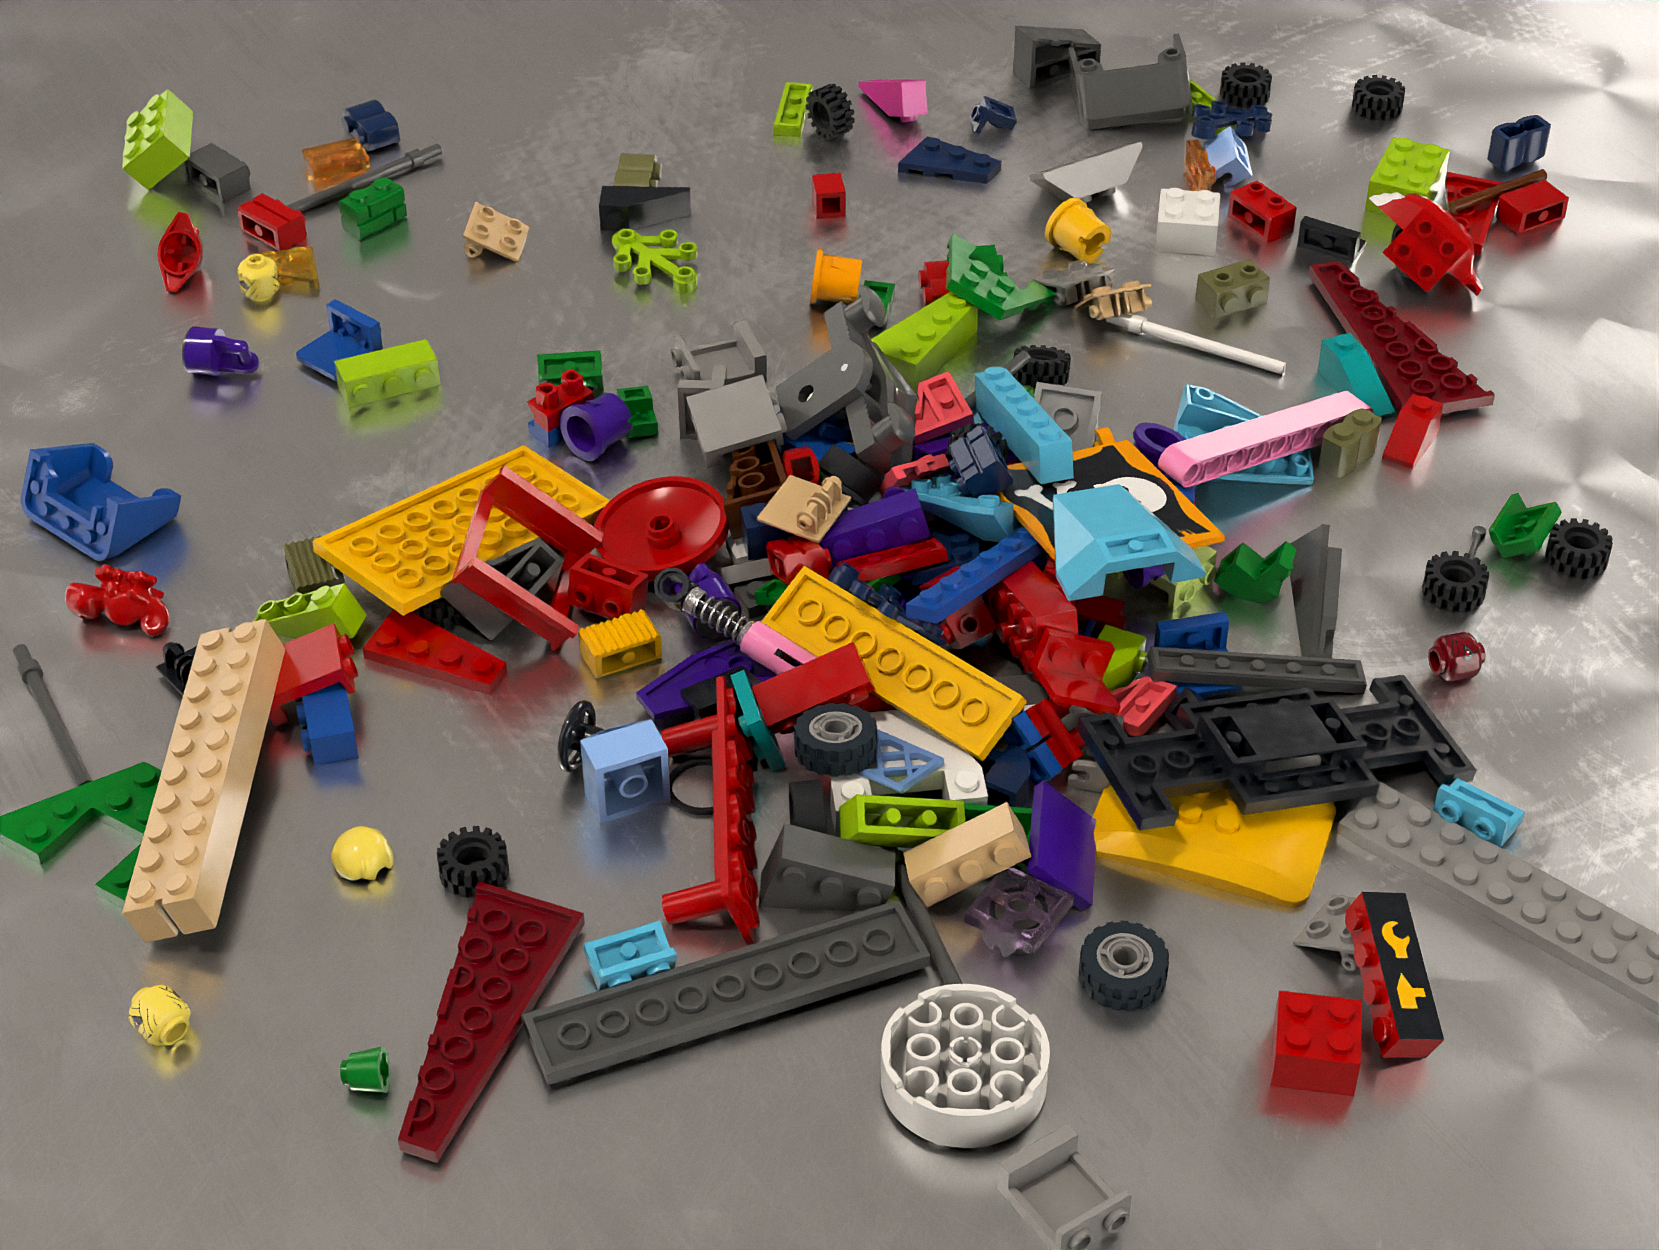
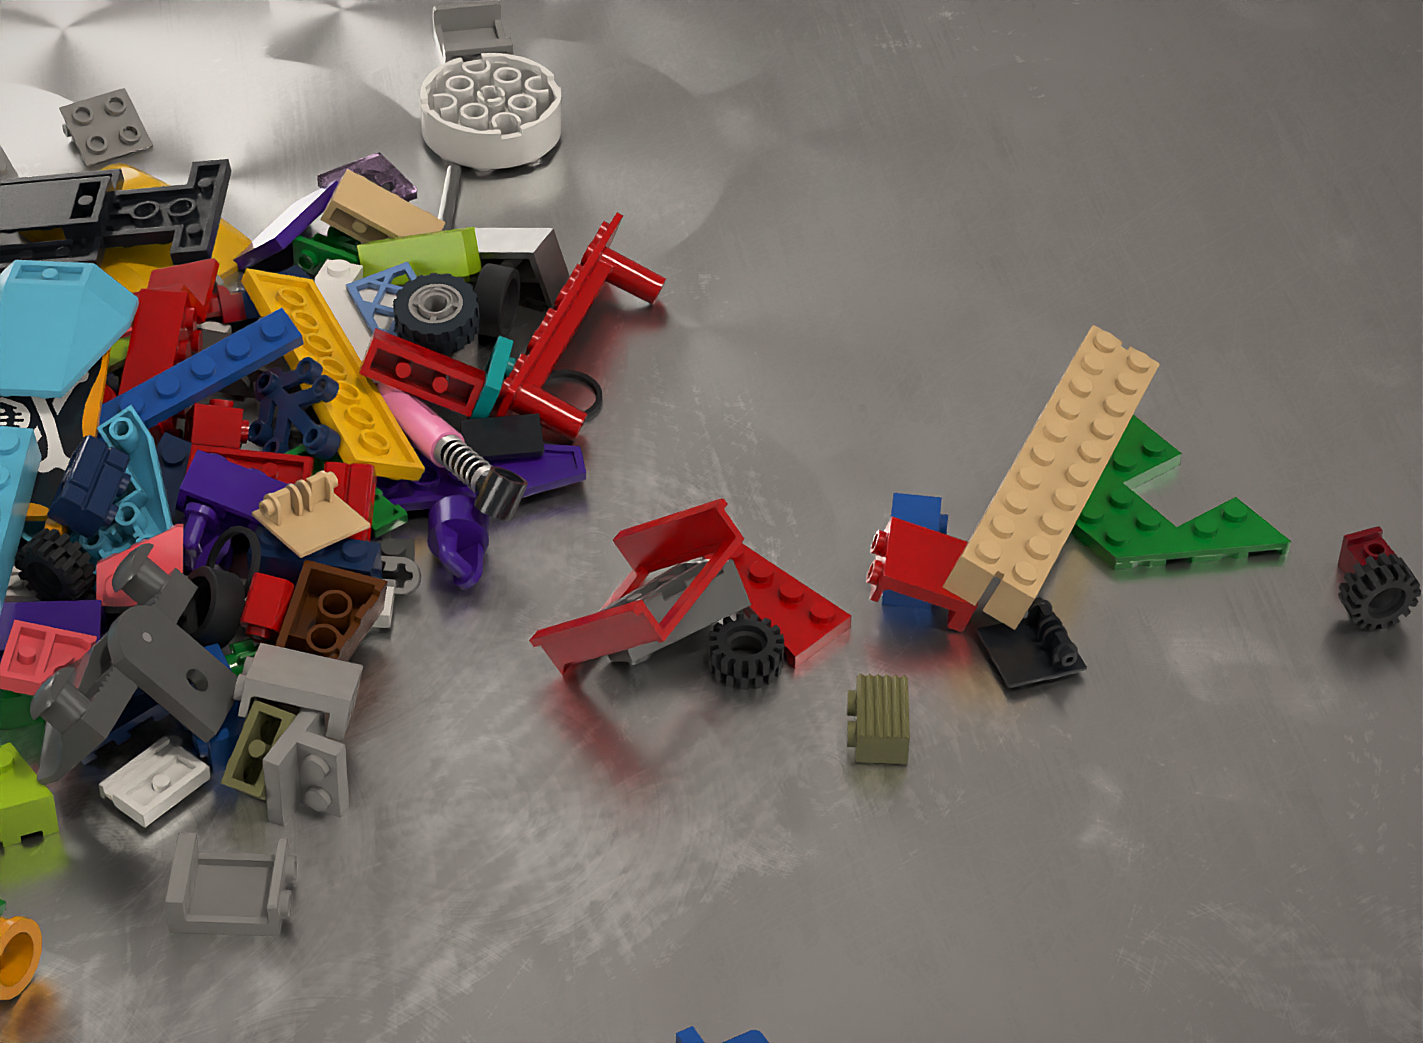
camera: 160 degrees left, 0 degrees up
dark grey bar [13,644,92,786] -> none
blue windscreen [21,443,181,561] -> none
red animal [65,564,170,637] -> none
light yellow head [128,984,191,1046] -> none
lime slope [253,583,367,639] -> none
yellow plate [313,445,610,616] -> none
light yellow hair [331,826,394,881] -> none
lime brick [334,339,441,408] -> none
green hat [340,1046,391,1093] -> none
dark red wing [398,881,585,1163] -> none
black tyre [437,826,509,898] -> none
dark grey plate [522,900,931,1085] -> none
red hips [527,369,594,448] -> none
green bracket [537,350,604,392] -> none
light blue piece [557,700,671,823] -> none
dark purple piece [560,393,632,461] -> none
red brick [567,553,649,620] -> none
yellow brick [578,609,662,679] -> none
medium azure bracket [583,921,677,991] -> none
red dish [594,476,729,581] -> none
green slope [617,385,659,438] -> none
black wheel [1079,920,1169,1011] -> none
red brick [1270,990,1362,1096] -> none
brick [1345,892,1444,1058] -> none

